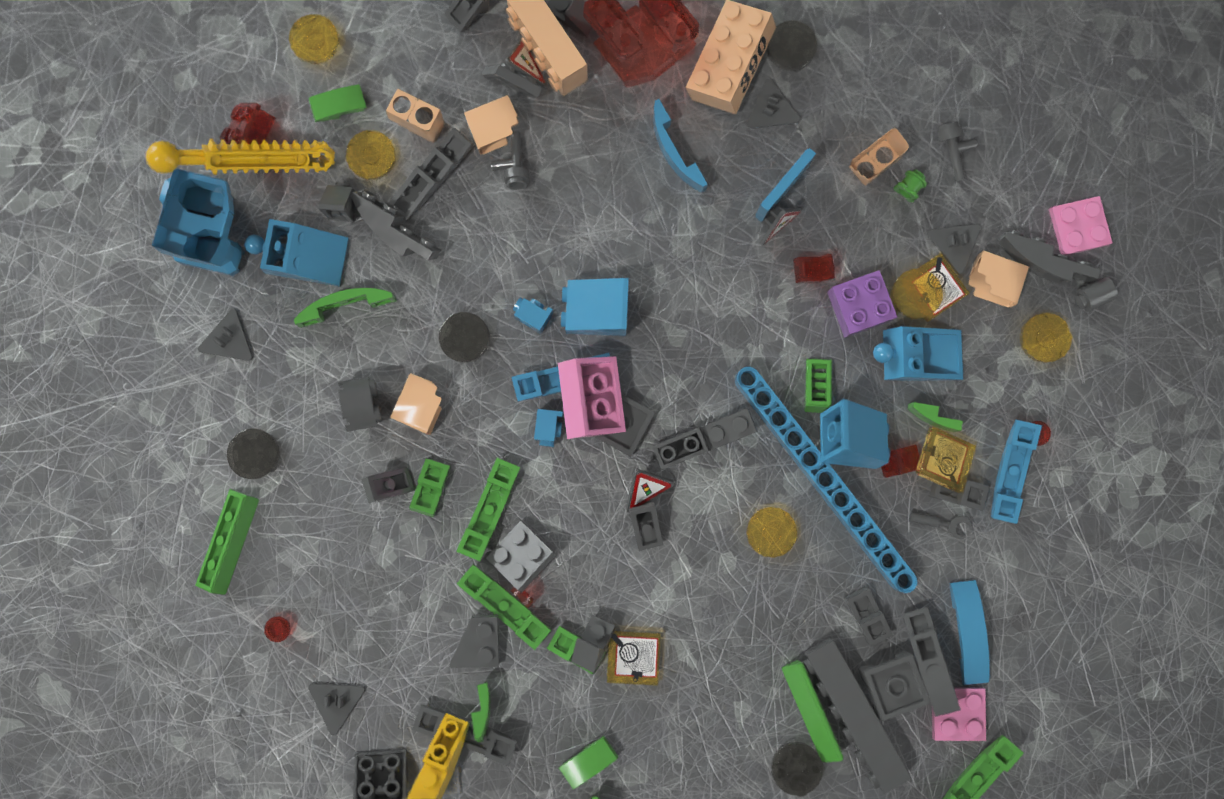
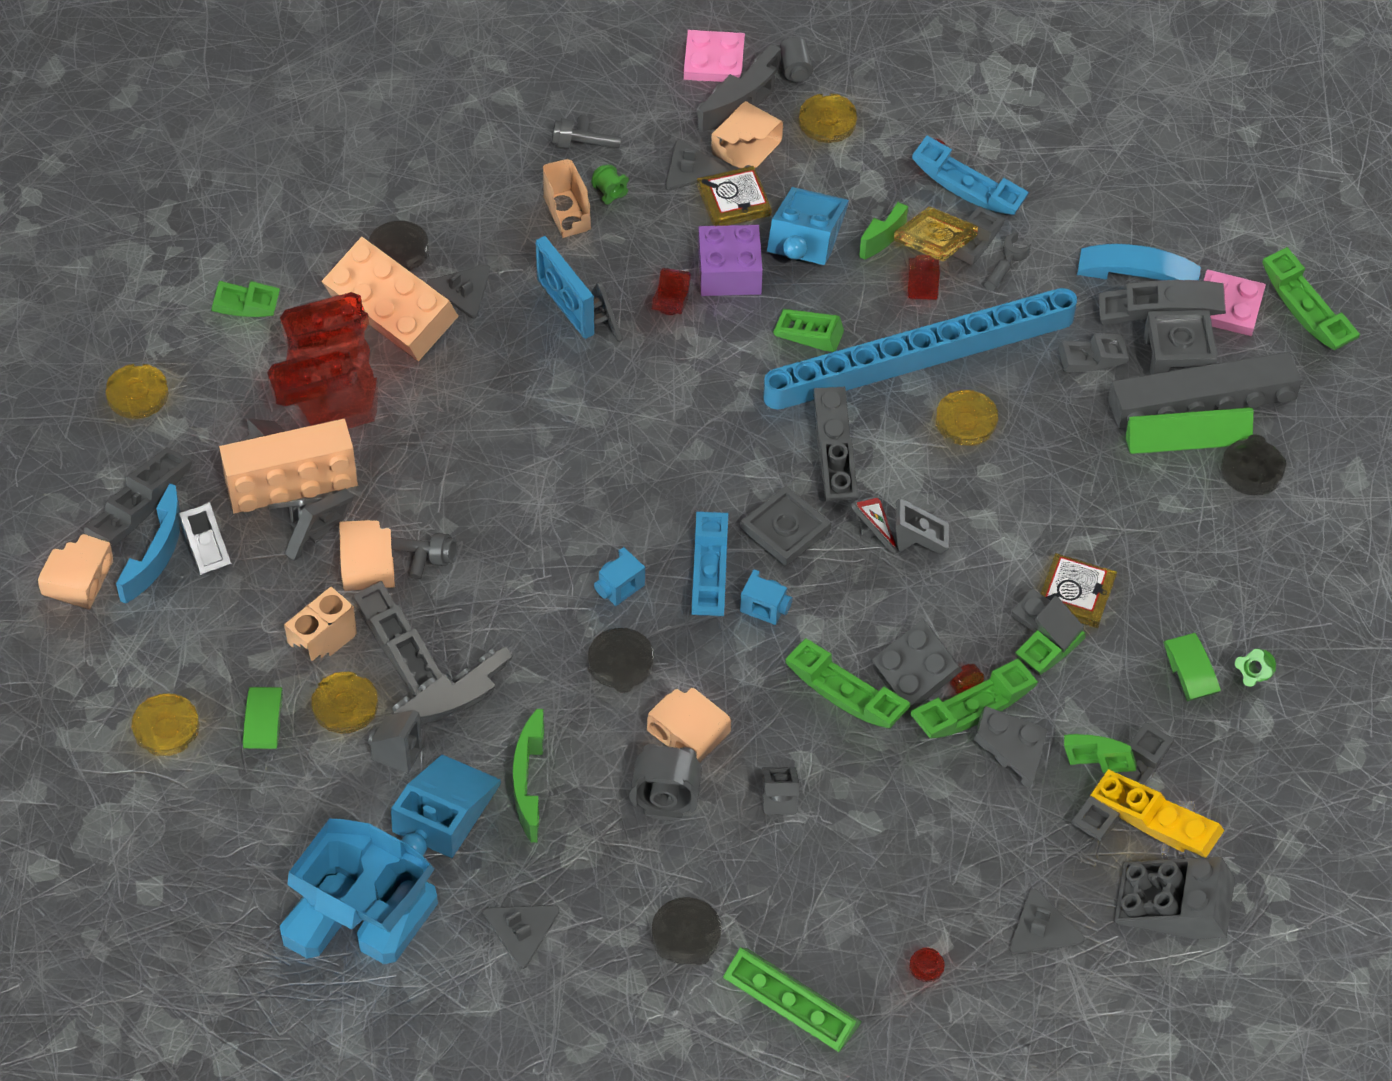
camera: 70 degrees left, 30 degrees down
yellow gear [145,138,335,175] -> none
clear red bracket [220,103,276,144] -> none
bright green slope [409,458,450,518] -> none
bright pink slope [558,356,626,439] -> none
dark azure slope [561,278,629,336] -> none
dark azure slope [653,99,708,193] -> none
dark azure slope [820,399,890,469] -> none
clear yellow tile [891,269,943,319] -> none

